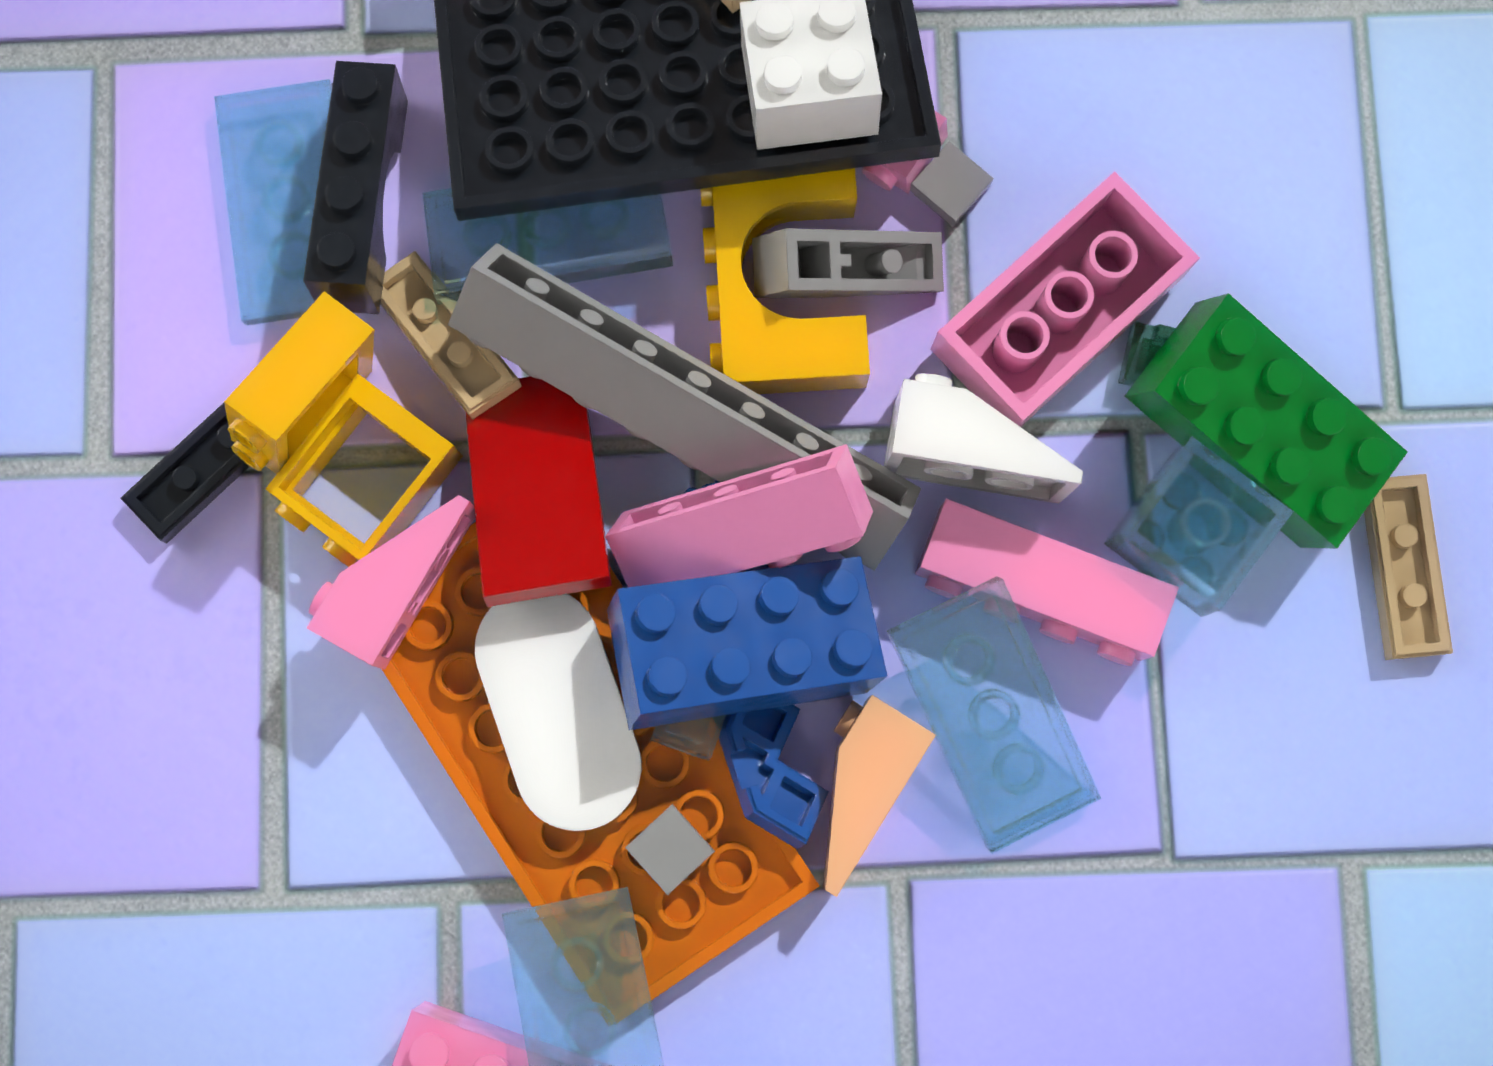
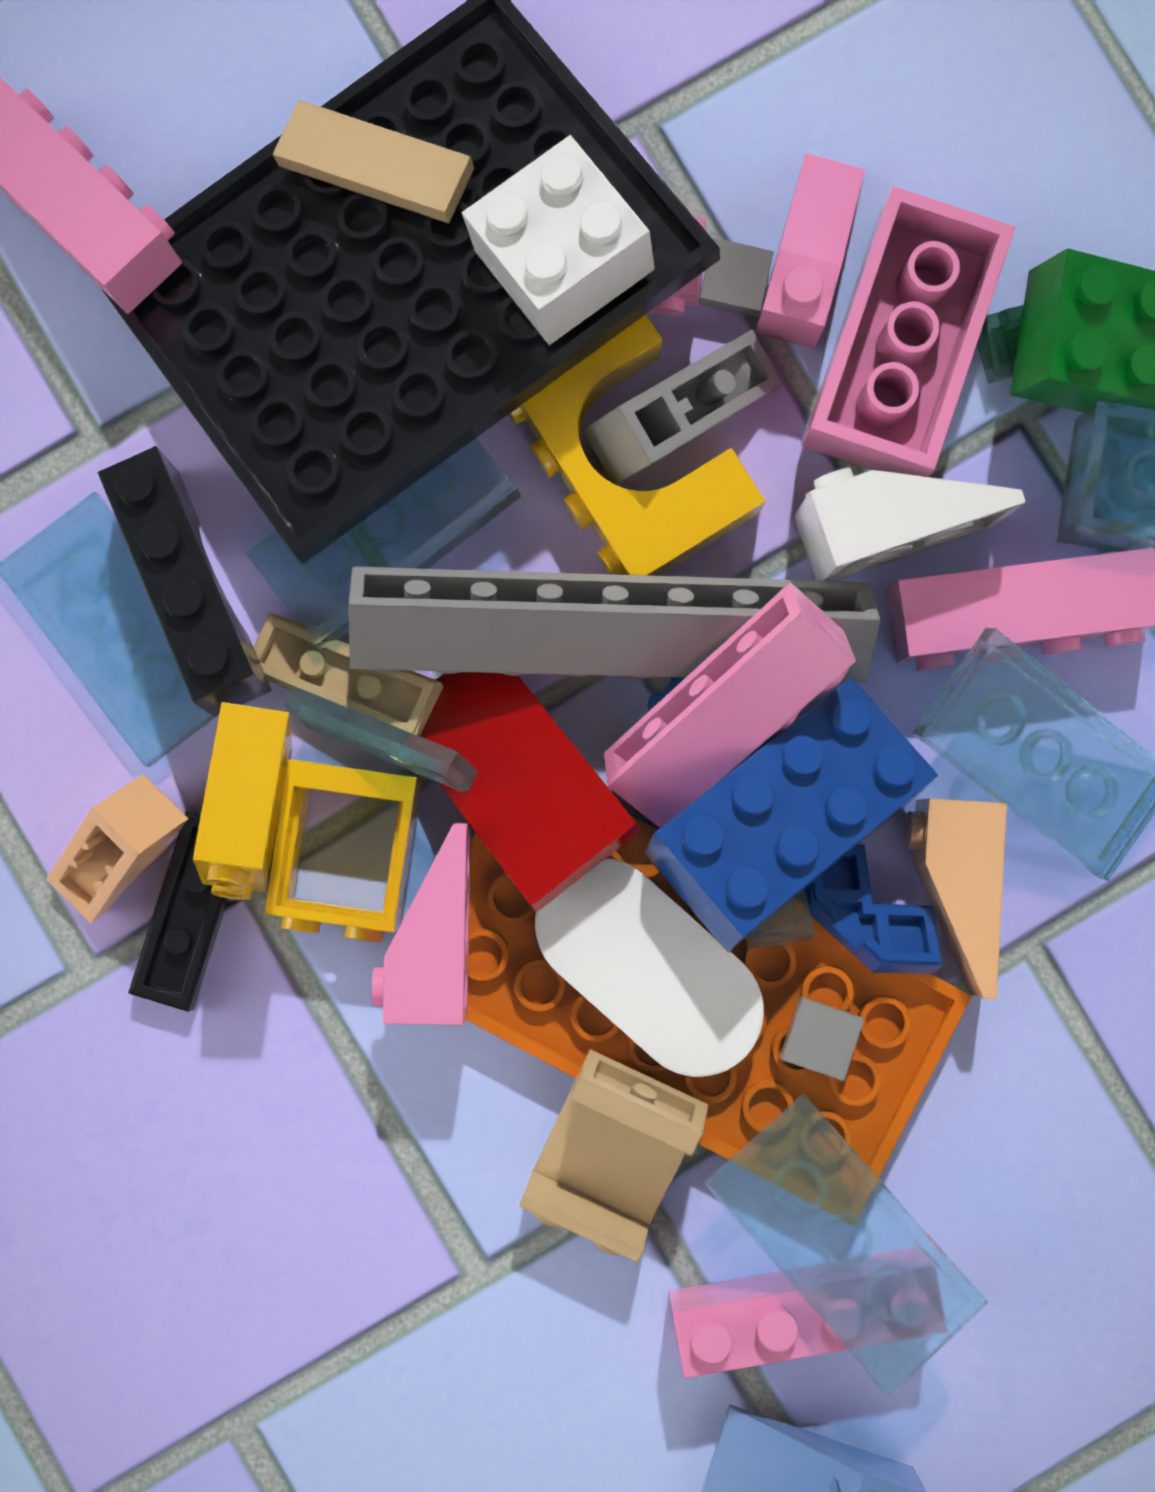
camera: 25 degrees left, 5 degrees up
none -> light nougat arch [46,774,189,924]
none -> clear light blue tile [283,686,478,792]
none -> tan panel [519,1049,708,1263]
none -> bright pink slope [755,153,865,349]

